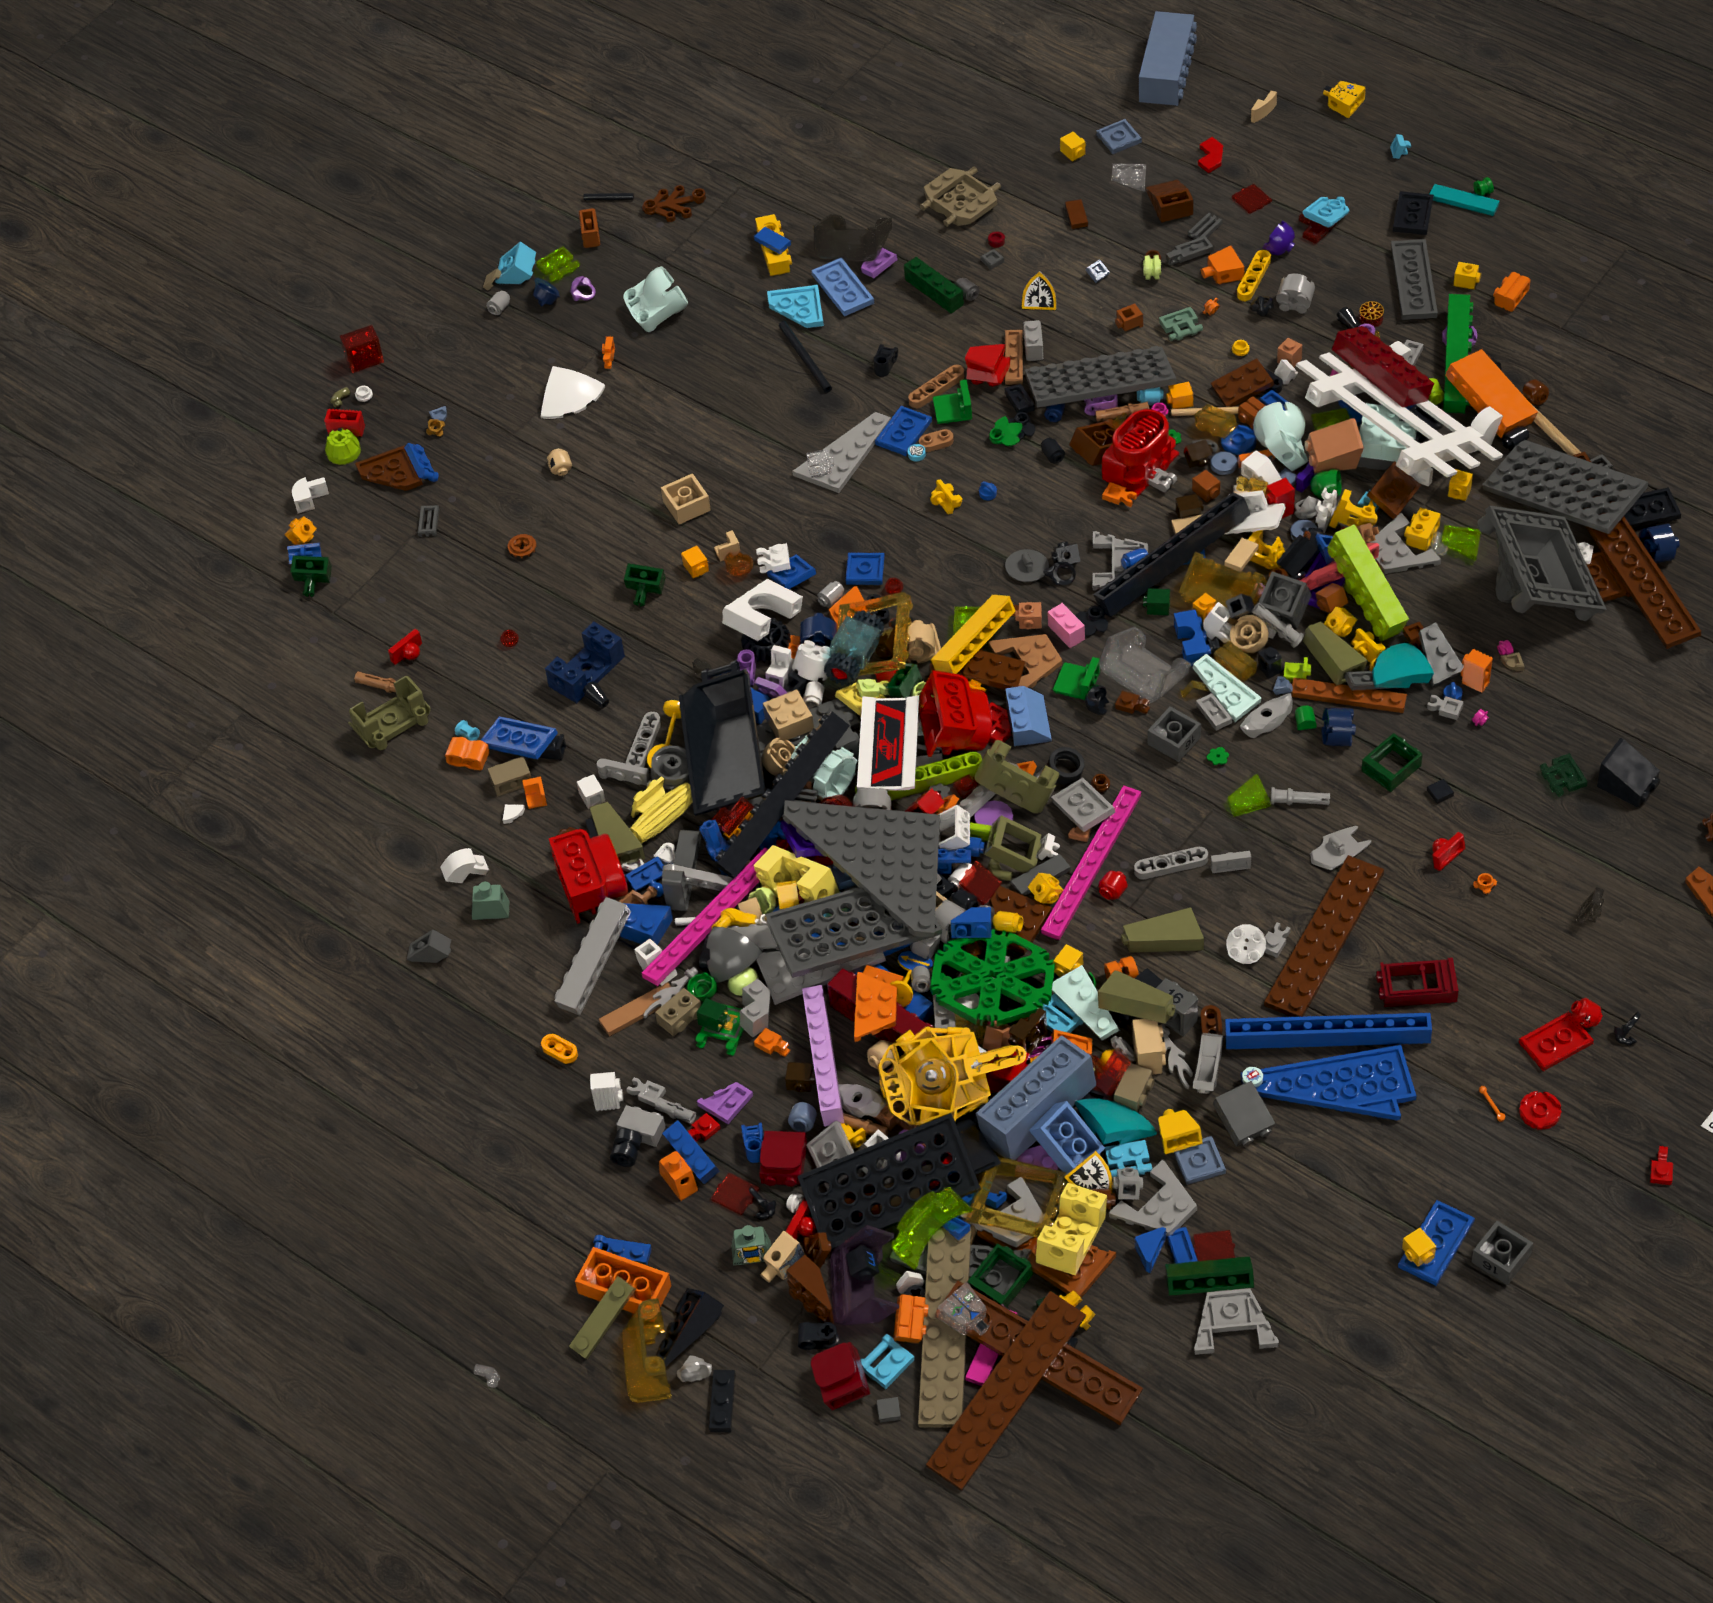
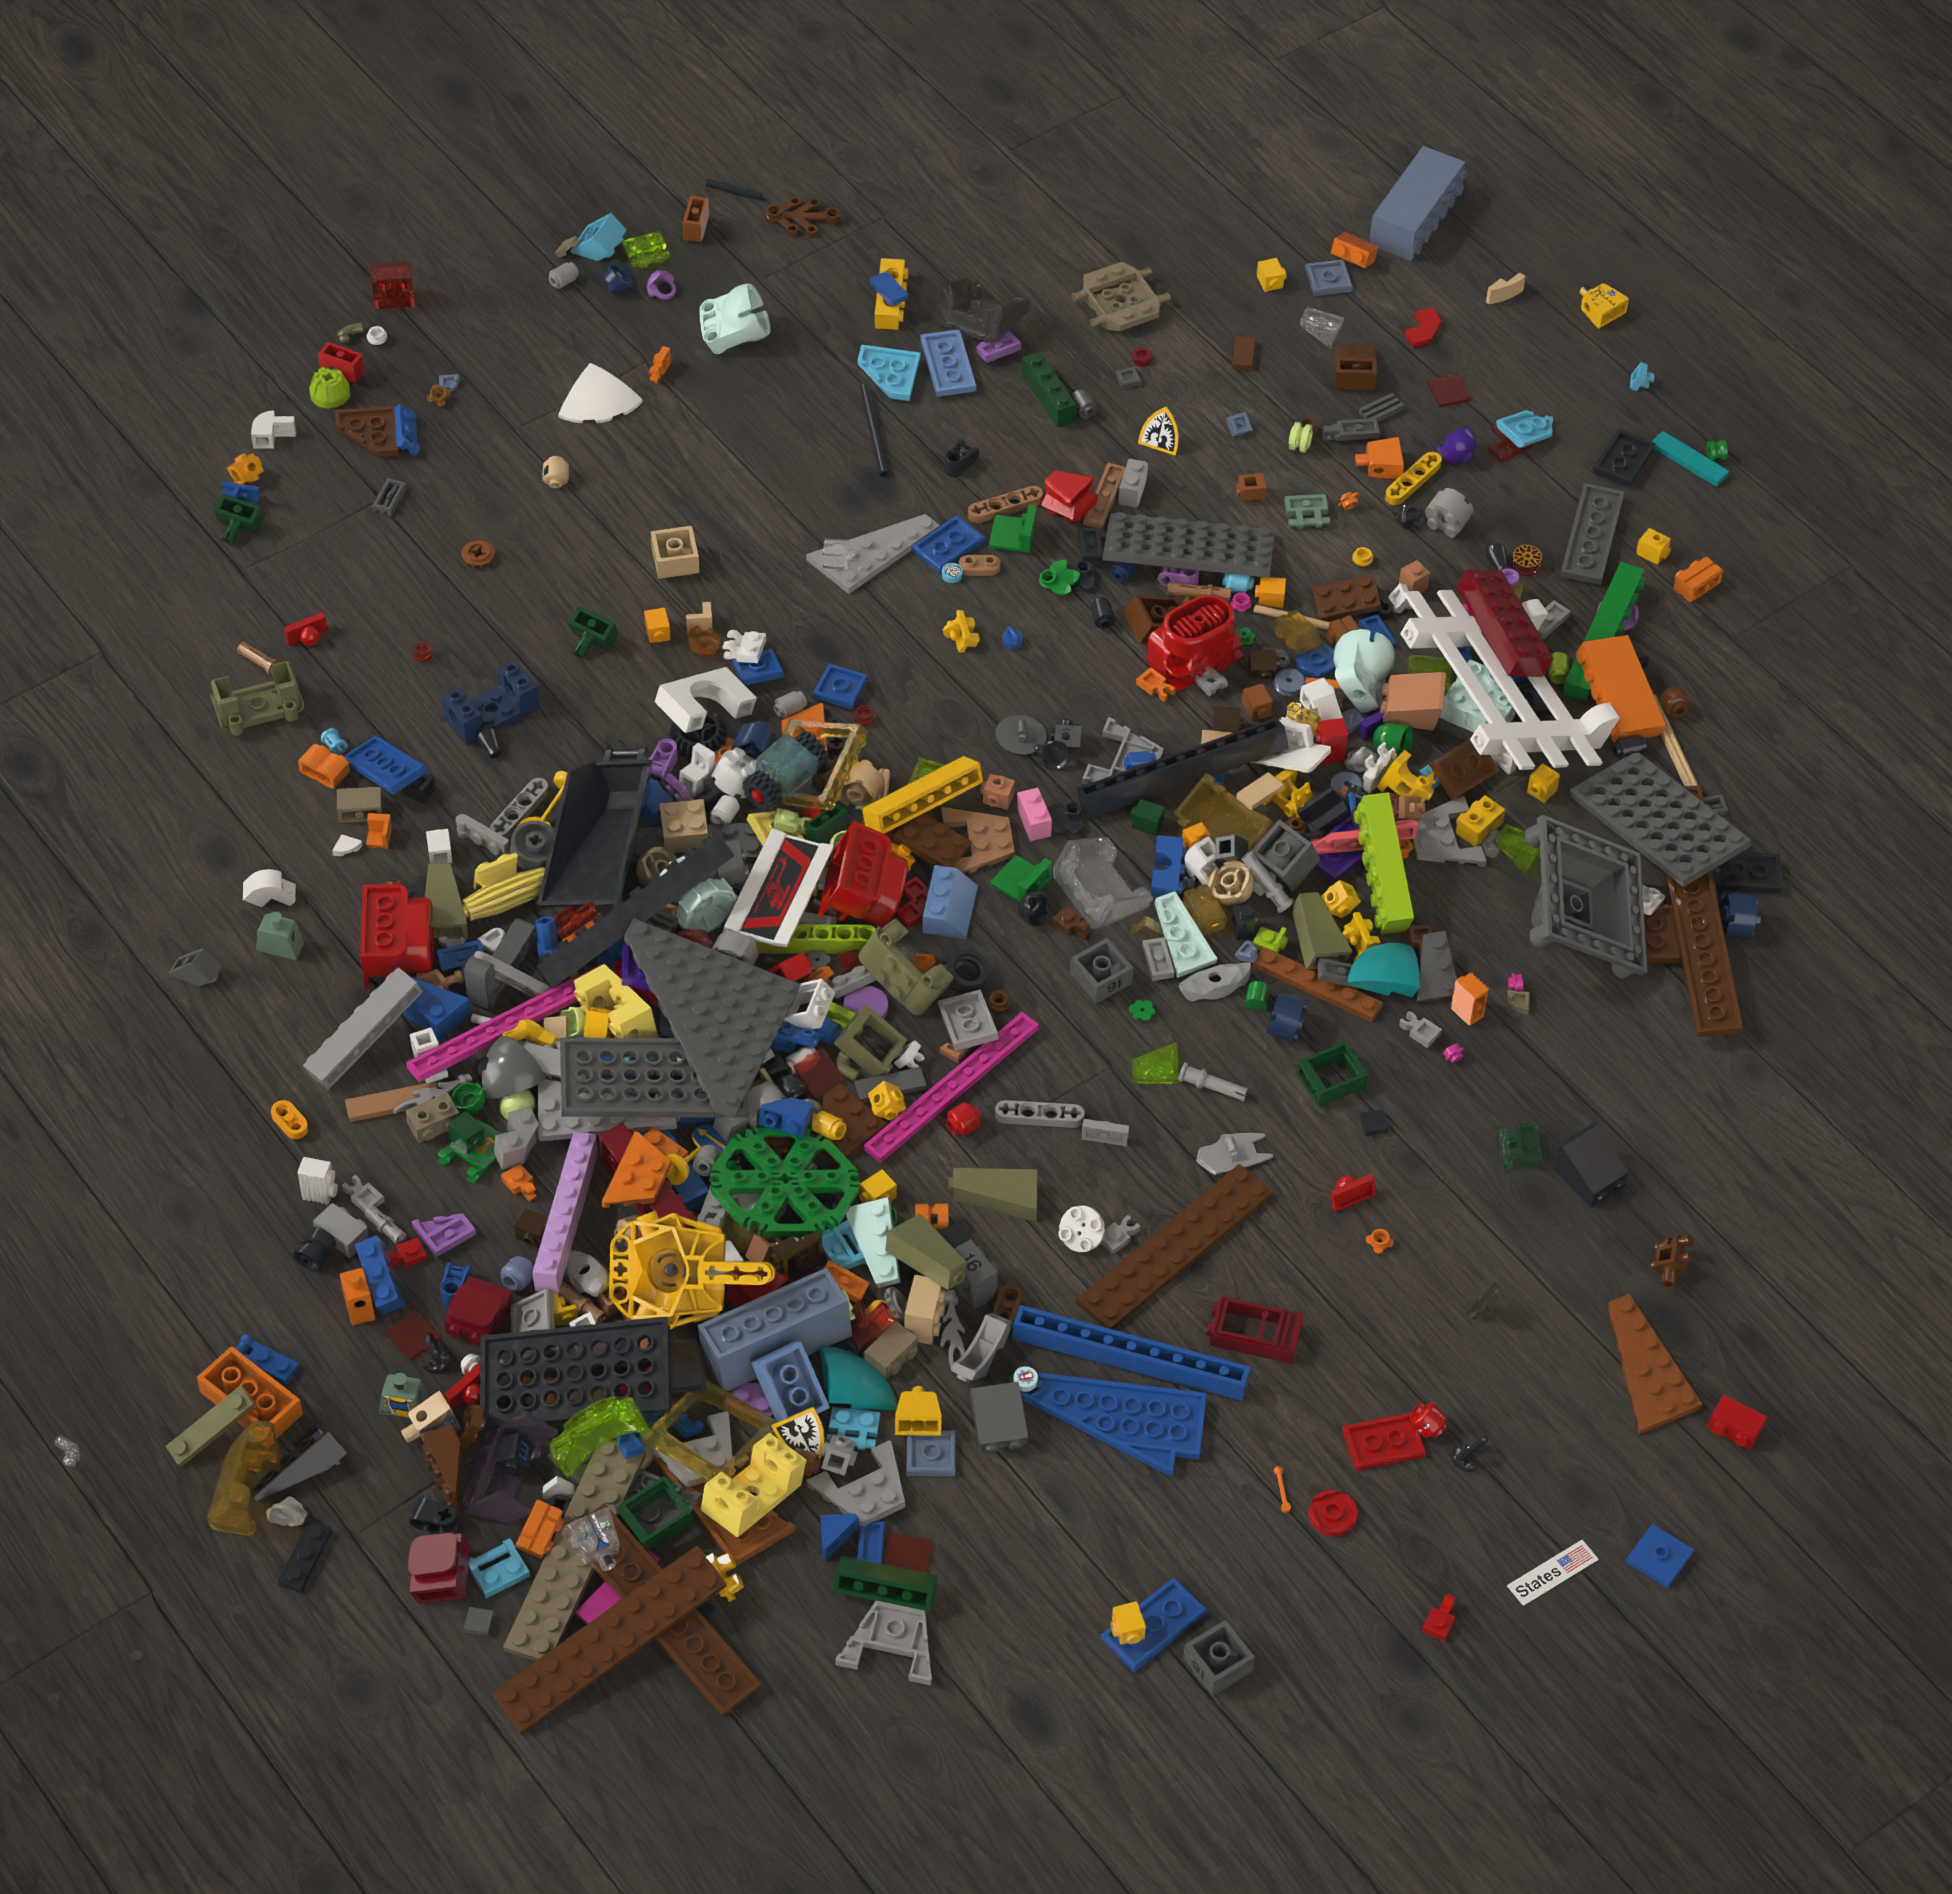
camera: 10 degrees right, 0 degrees up
dark orange brick [1315,583,1348,613] -> none
blue tile [1443,682,1463,700] -> none
none -> orange brick [1331,231,1379,269]

